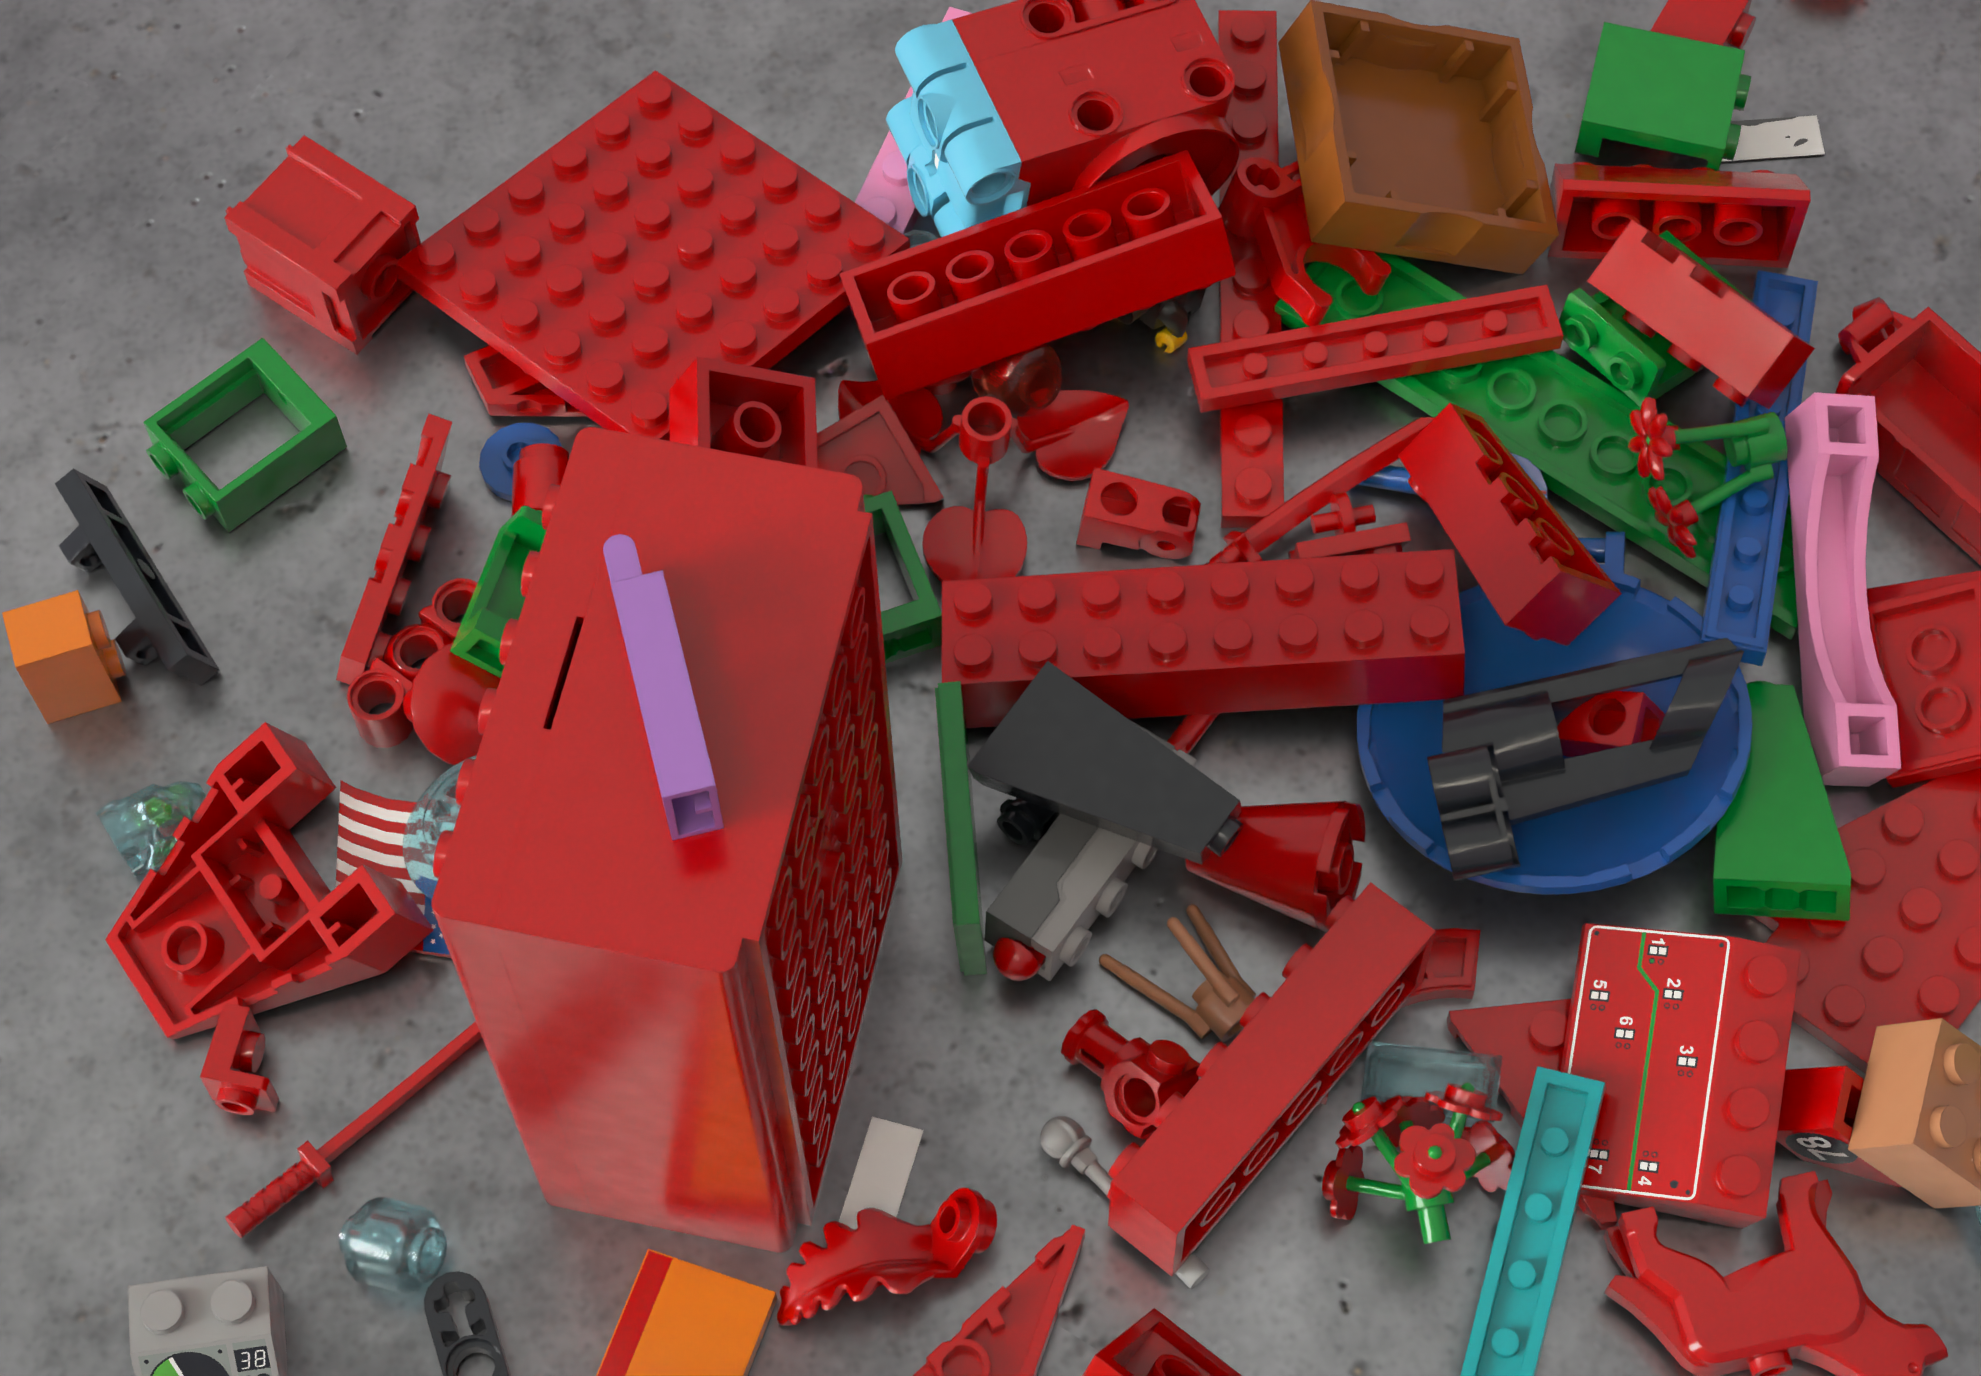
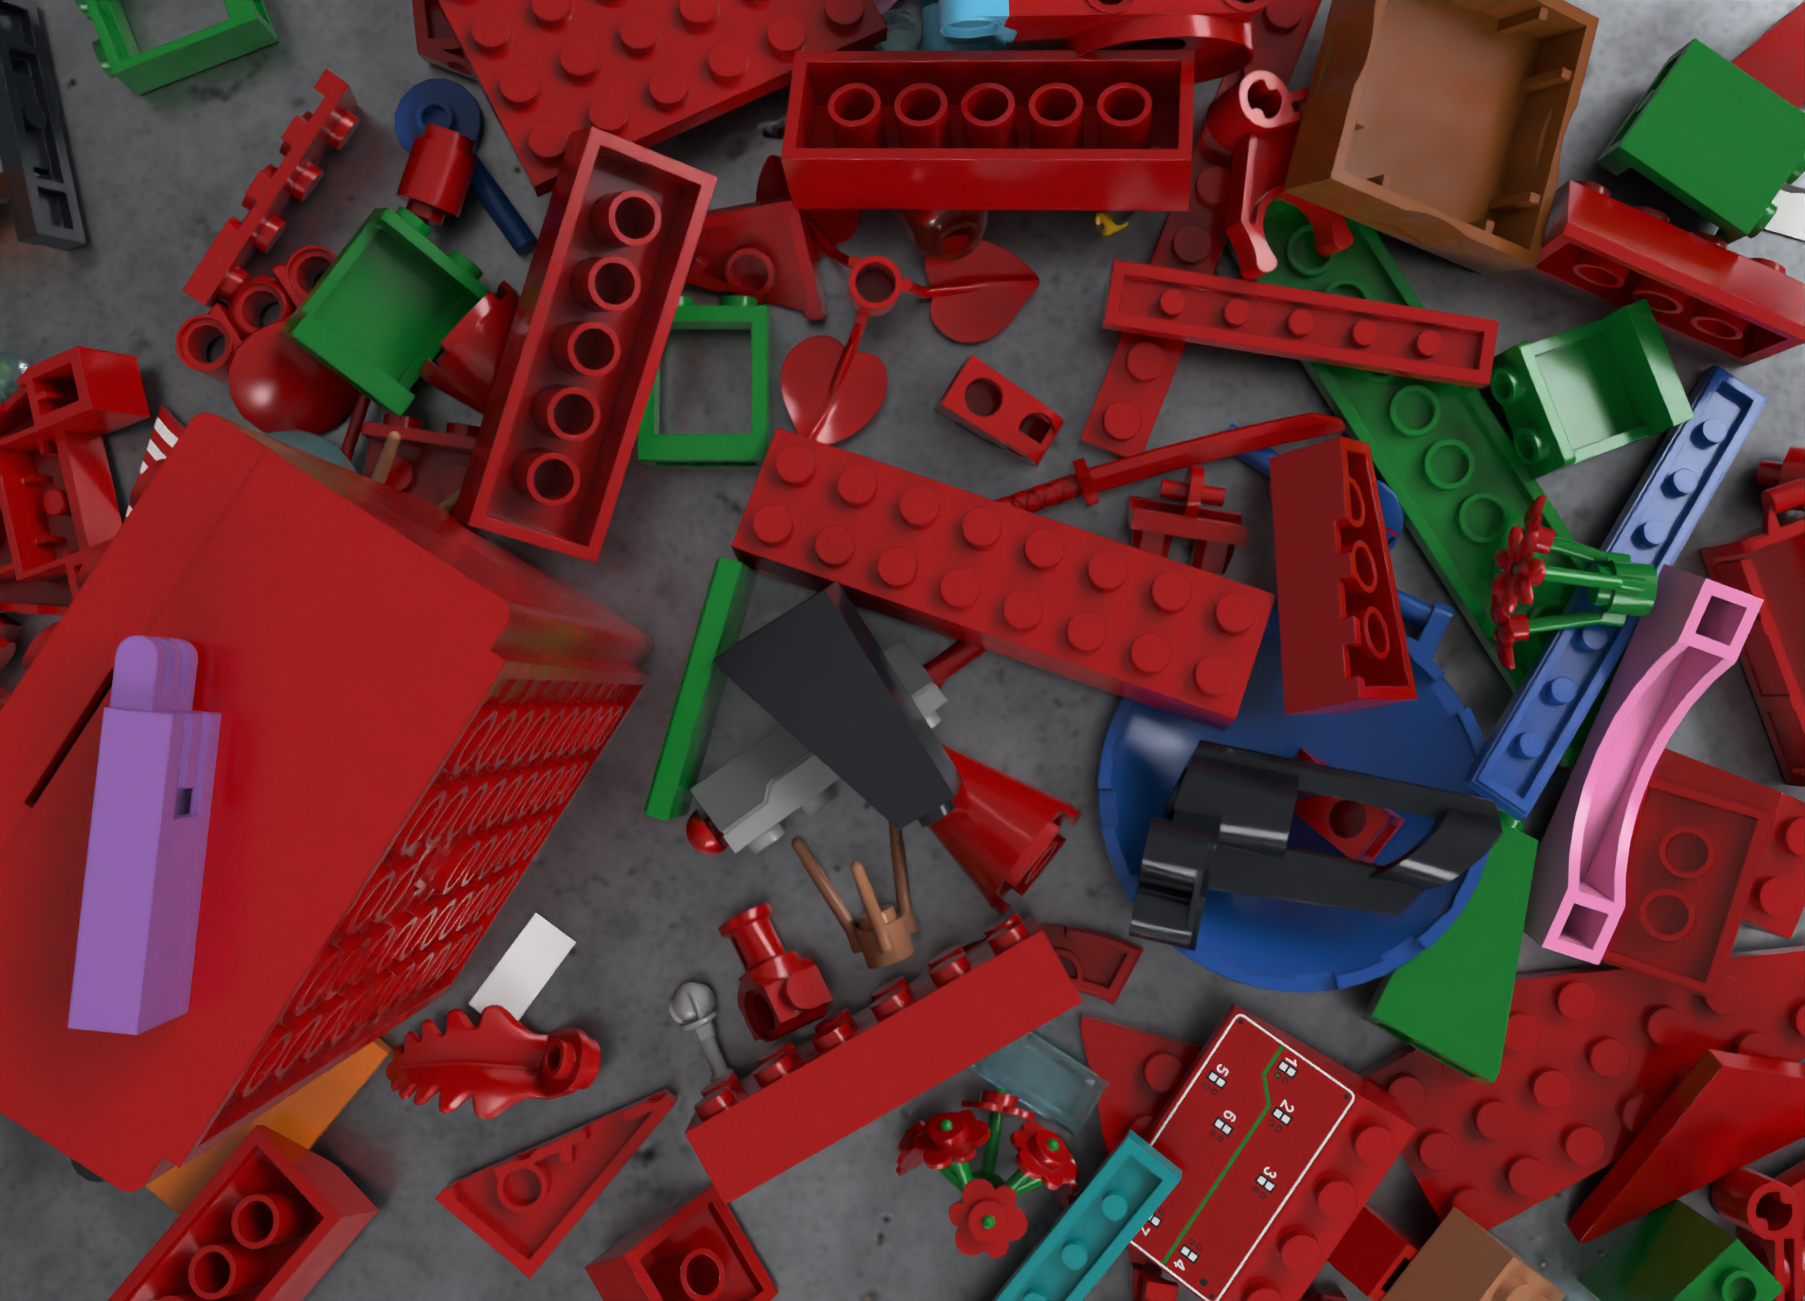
camera: 15 degrees right, 25 degrees up
wedge [1587,219,1815,409] -> none

